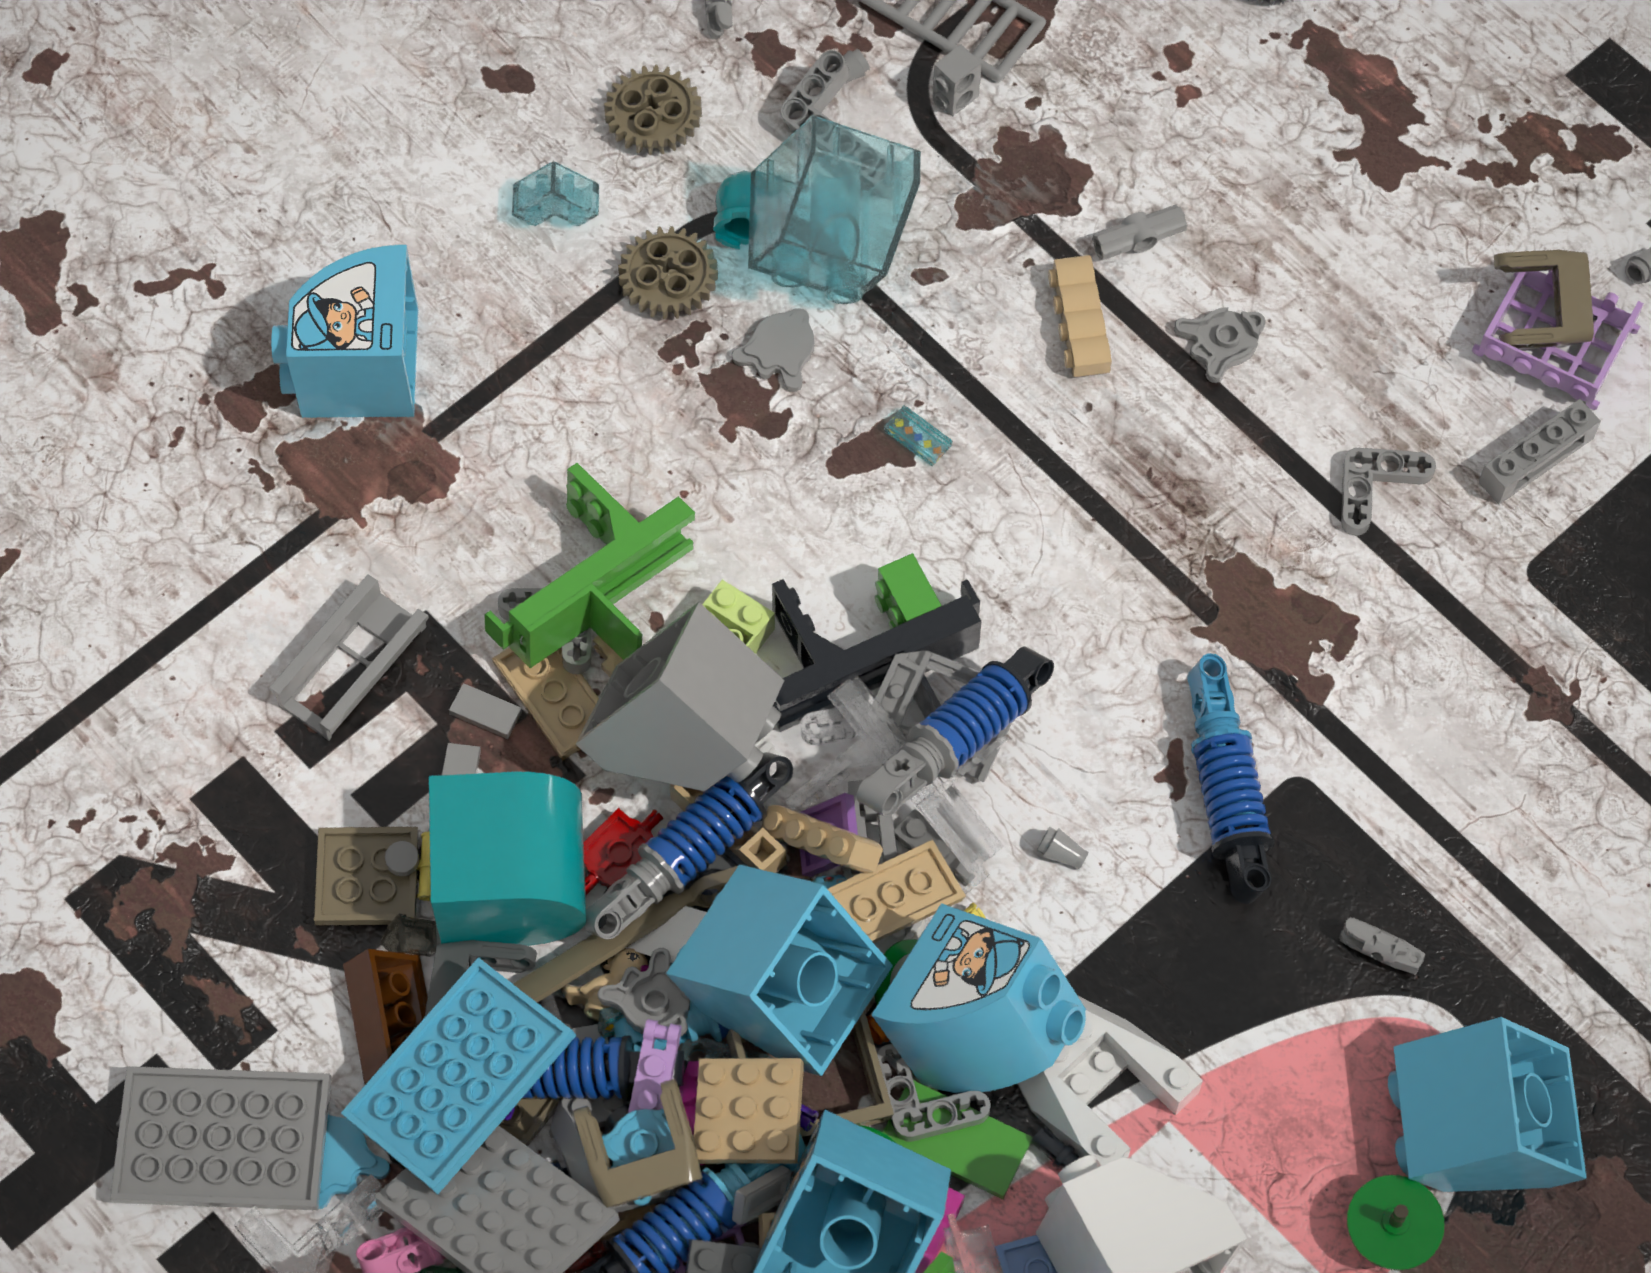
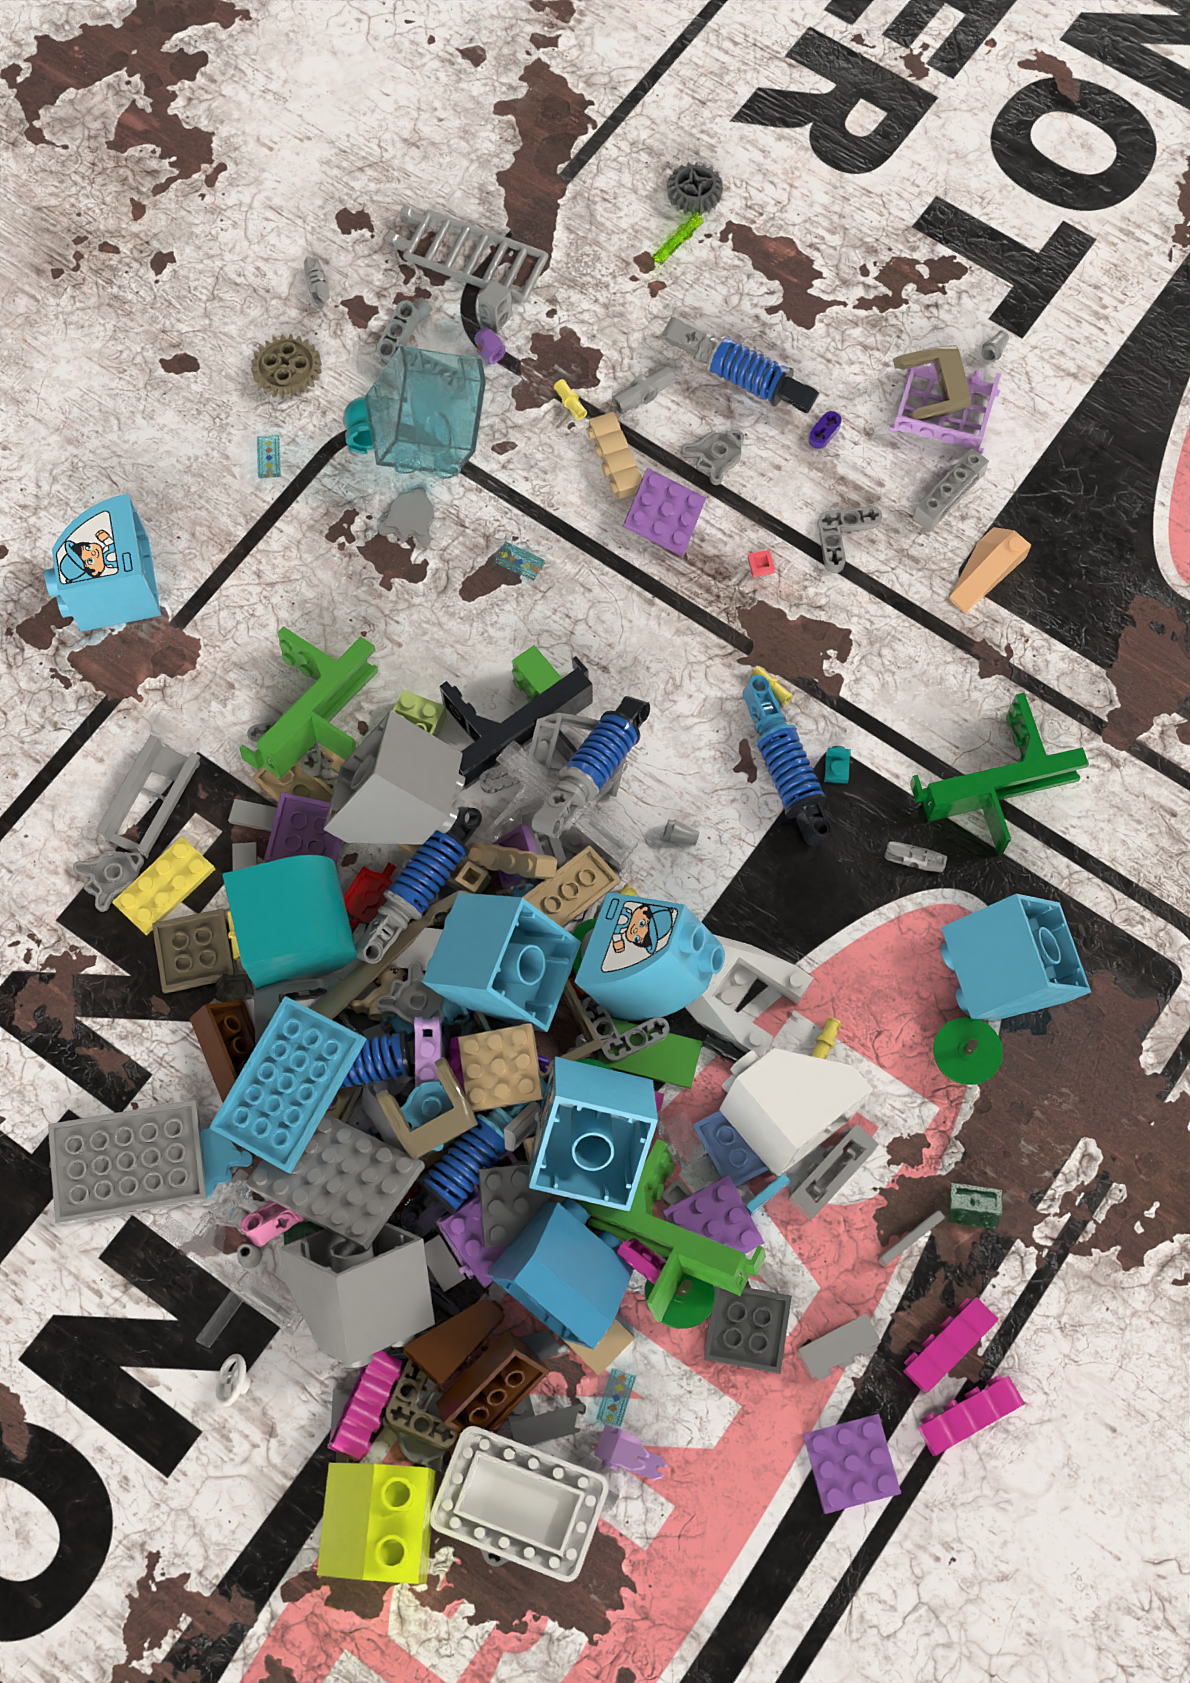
camera: 10 degrees left, 5 degrees up
light grey tile [385,841,419,876] -> none
clear light blue brick [512,161,599,226] -> none
dark tan gear [618,226,718,320] -> none
none -> light grey tile [73,850,144,912]
none -> light yellow plate [112,836,215,936]
none -> clear light blue tile [257,435,281,479]
none -> medium lavender plate [264,792,343,865]
none -> medium lavender rock [474,327,506,365]
none -> light yellow pin [554,380,587,420]
none -> medium lavender plate [622,468,706,556]
none -> clear neon green pin [653,213,704,265]
none -> piece [660,317,819,414]
none -> coral plate [747,550,775,578]
none -> light yellow pin [750,666,793,706]
none -> dark purple beam [809,411,842,449]
none -> light yellow pin [811,1017,842,1059]
none -> teal bracket [824,746,851,784]
none -> green piece [910,692,1089,855]
none -> light nougat wedge [949,527,1031,613]

